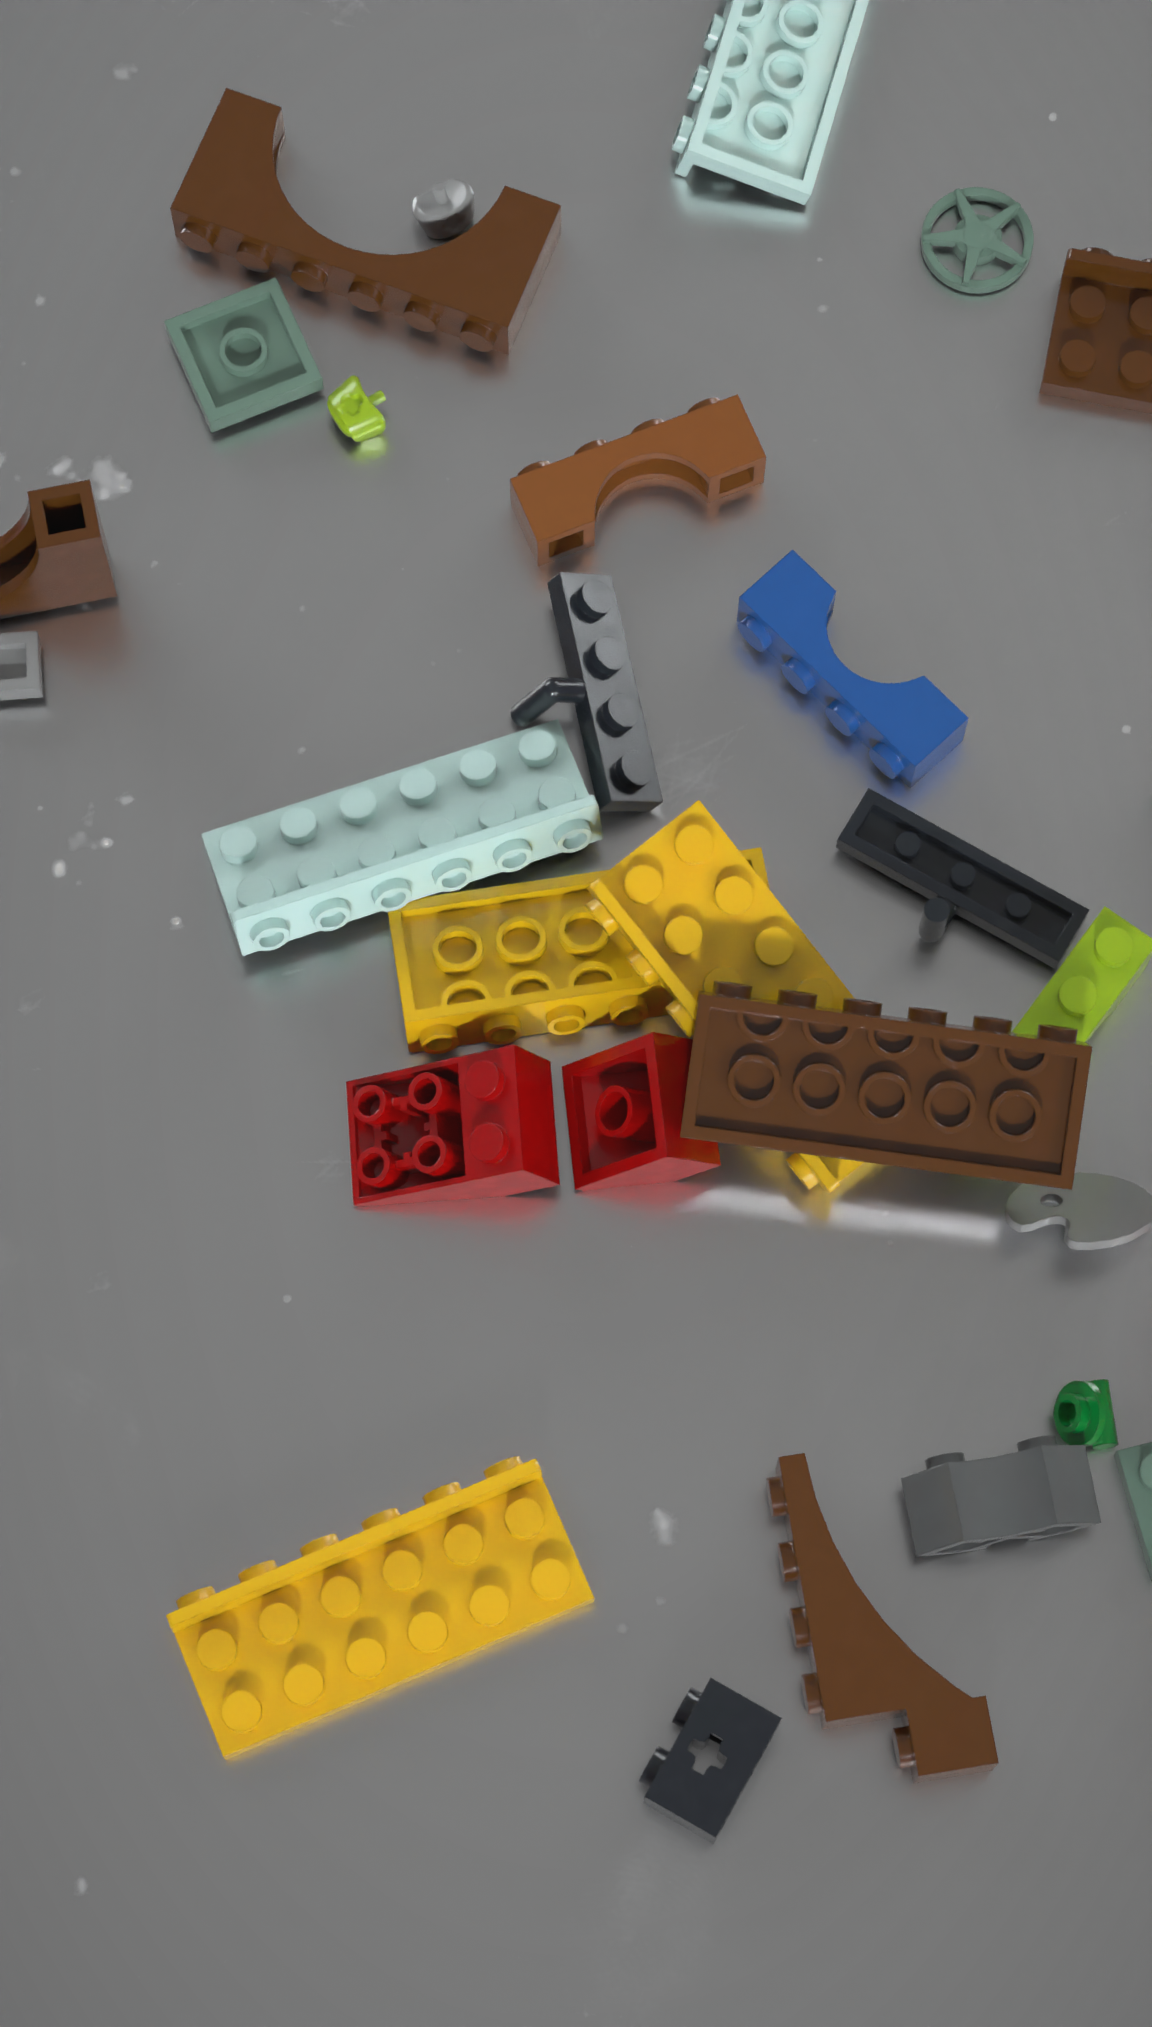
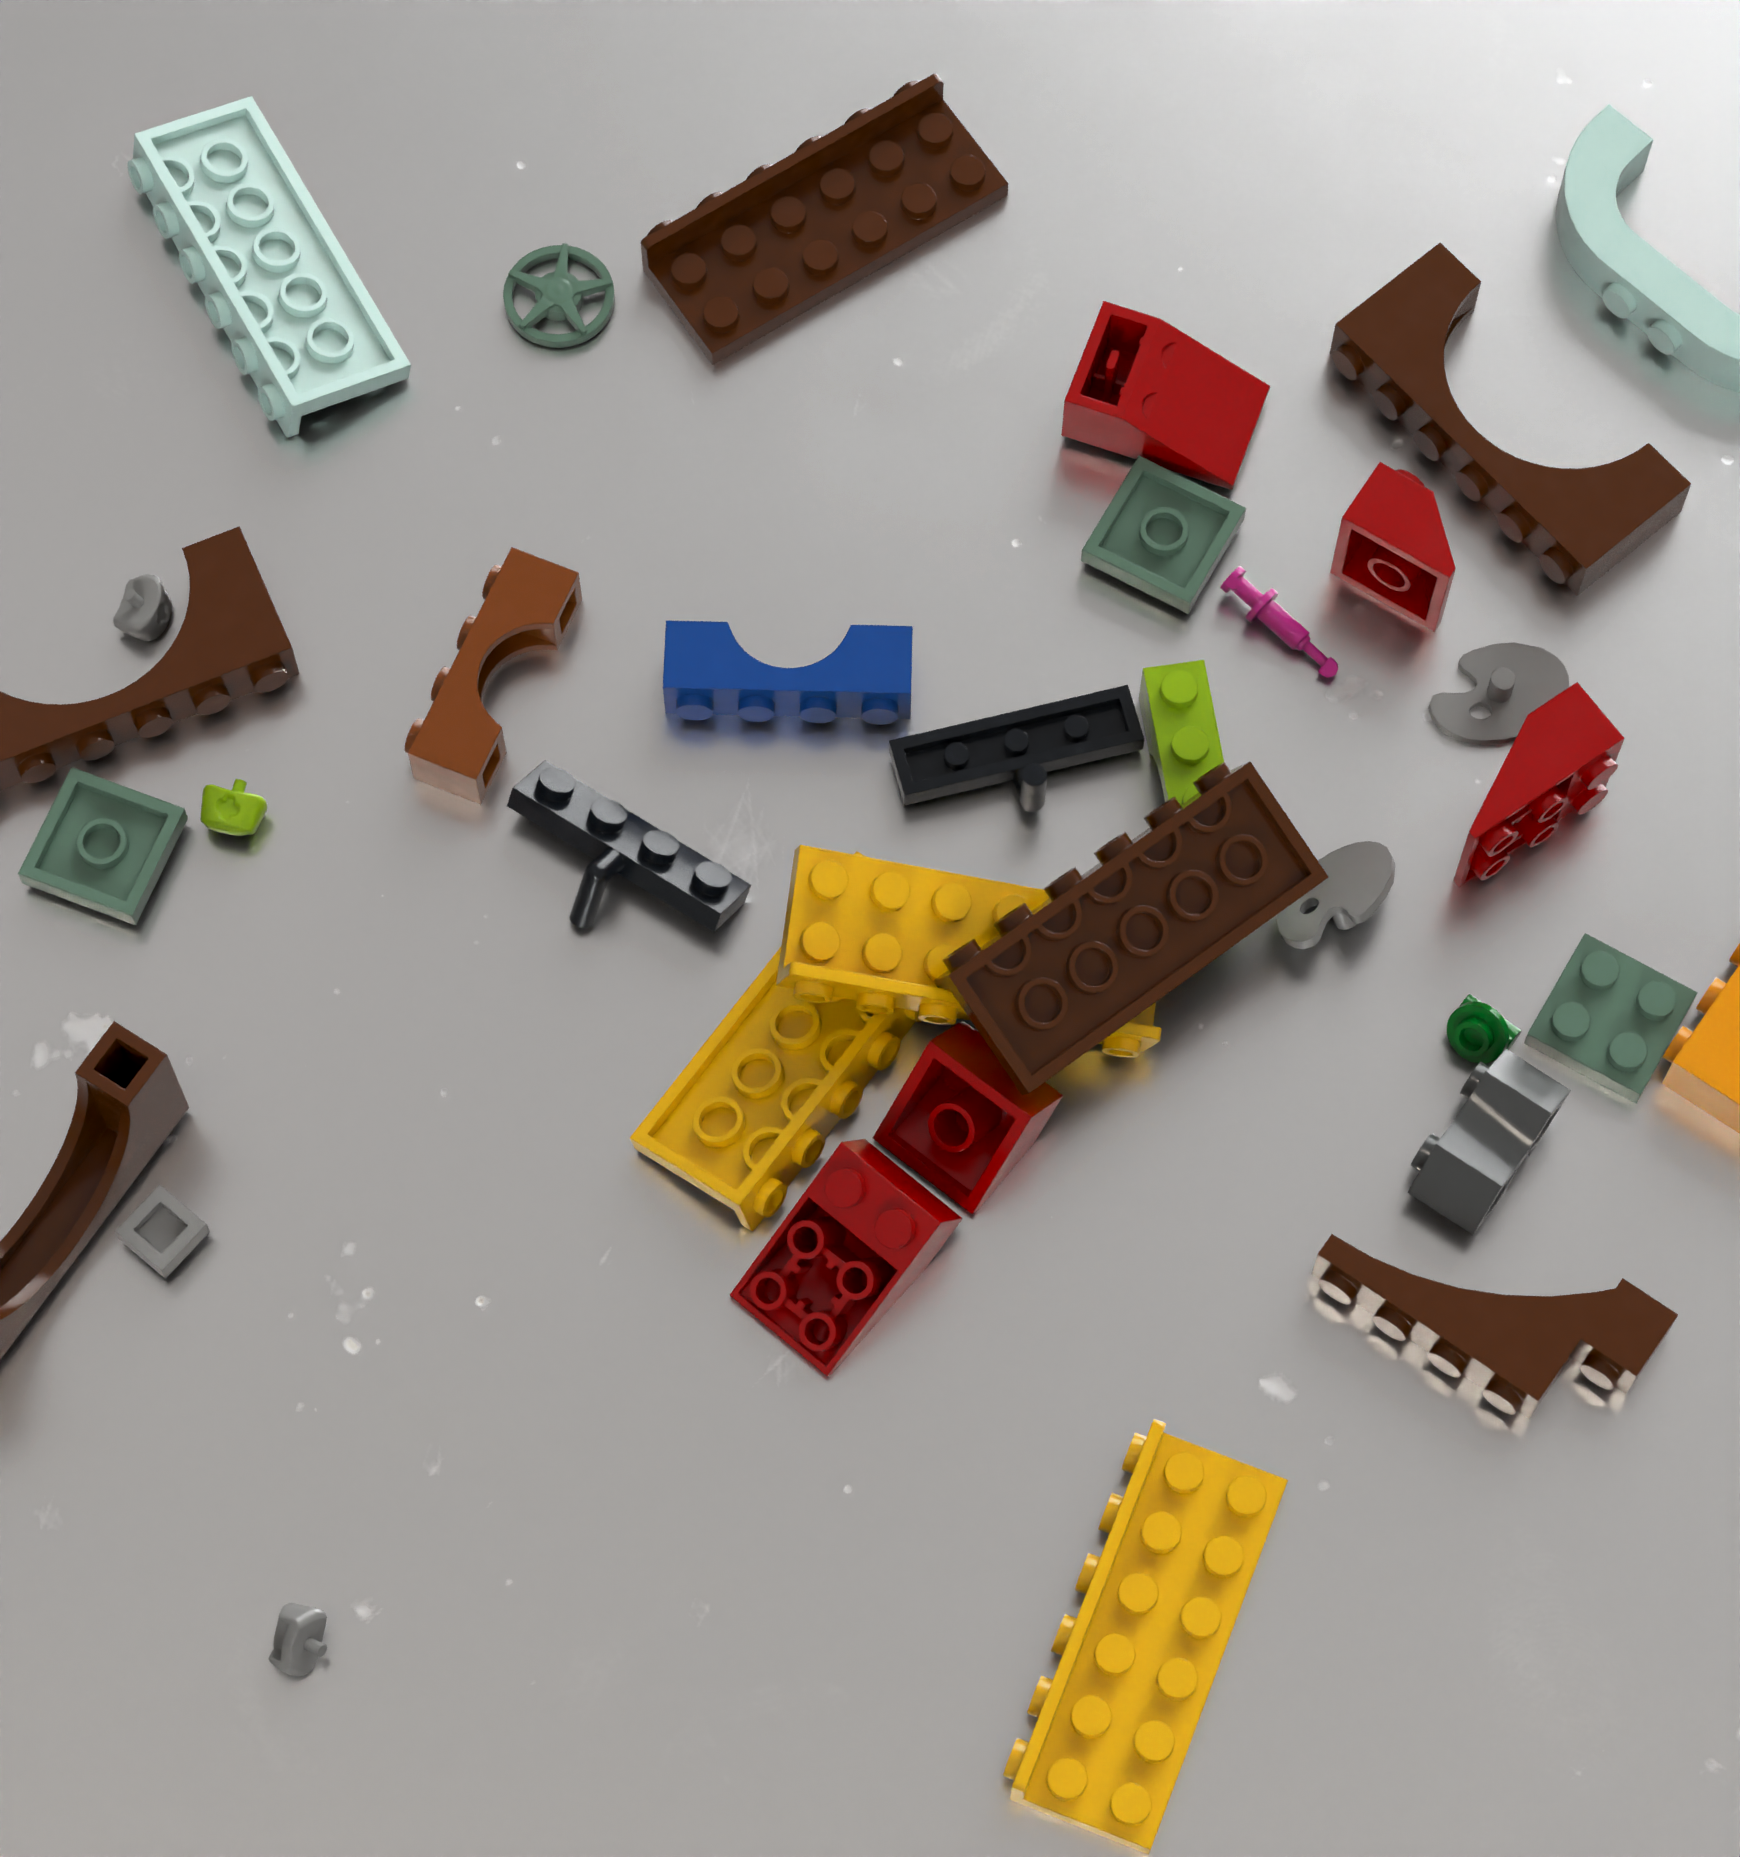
camera: 45 degrees left, 5 degrees down
light aqua bracket [201,719,603,956] -> none
black brick [639,1678,782,1844] -> none

